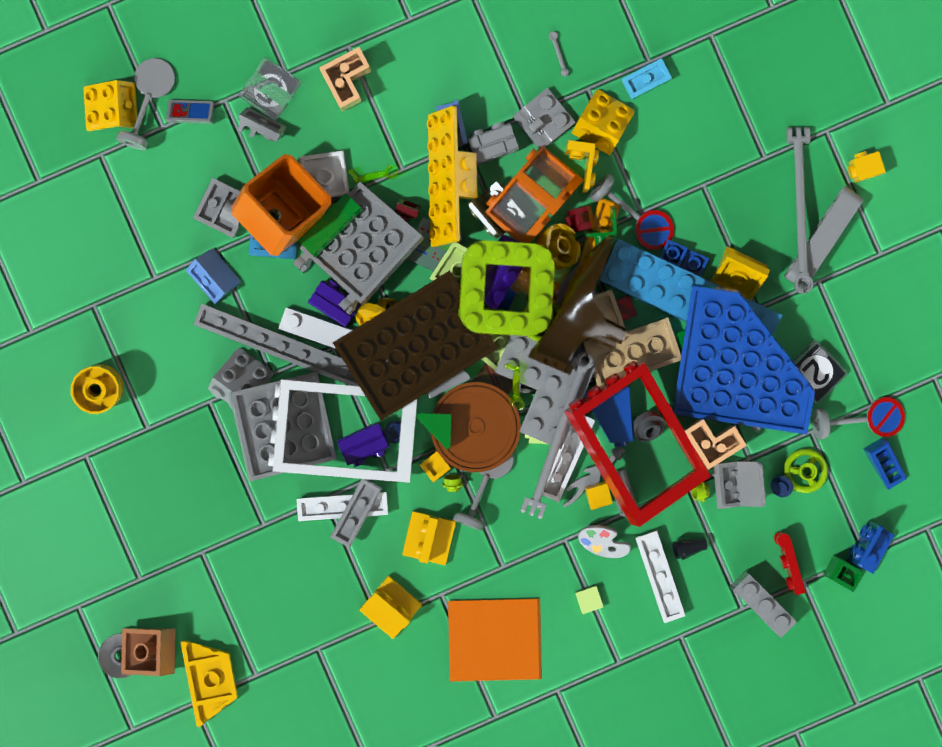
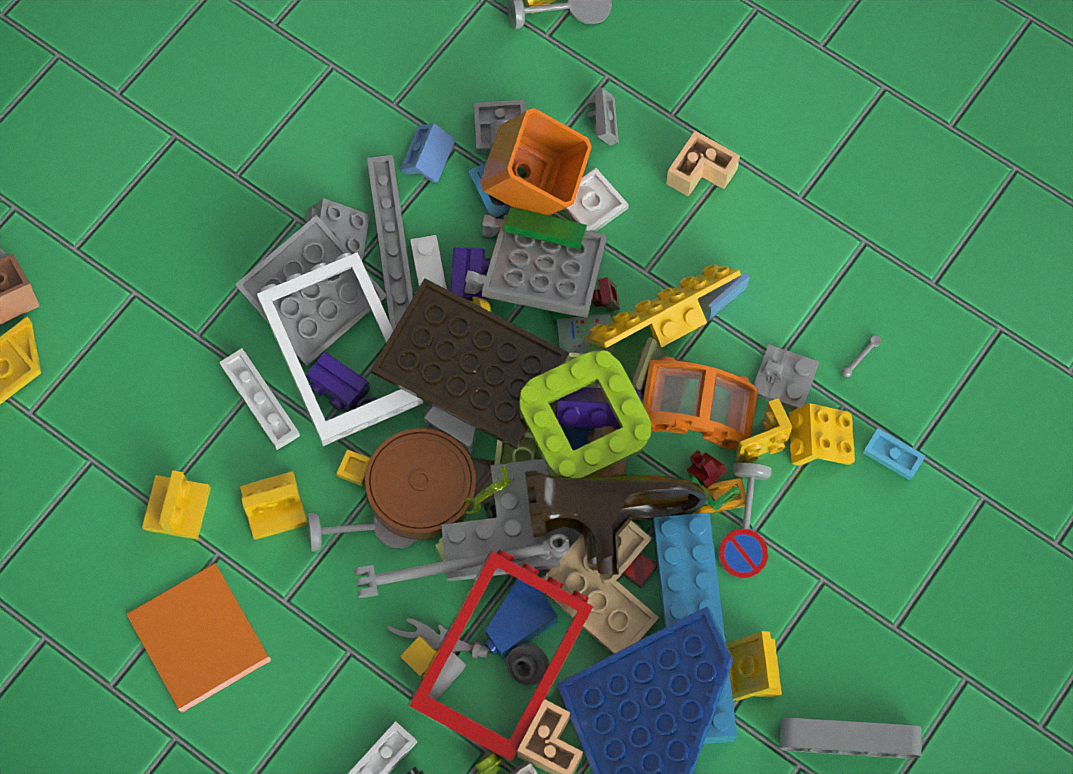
camera: 60 degrees right, 20 degrees down
yellow wheel [71,364,123,414] -> none
slope [166,100,214,124] -> none
clear slope [239,57,302,121] -> none
light grey tile [330,479,382,548] -> none
clear neon green piece [348,165,398,183] -> none
green slope [416,413,452,450] -> none
lime plate [442,474,464,492] -> none
light grey brick [467,122,519,165] -> none
yellow cylinder [536,223,581,270] -> none
white plate [543,416,595,502] -> none
yellowish green tile [575,585,603,614] -> none
piece [578,525,631,558] -> none
blue slope [659,240,710,277] -> none
light grey hinge [786,127,814,294] -> none
yellow brick [847,151,886,183] -> none

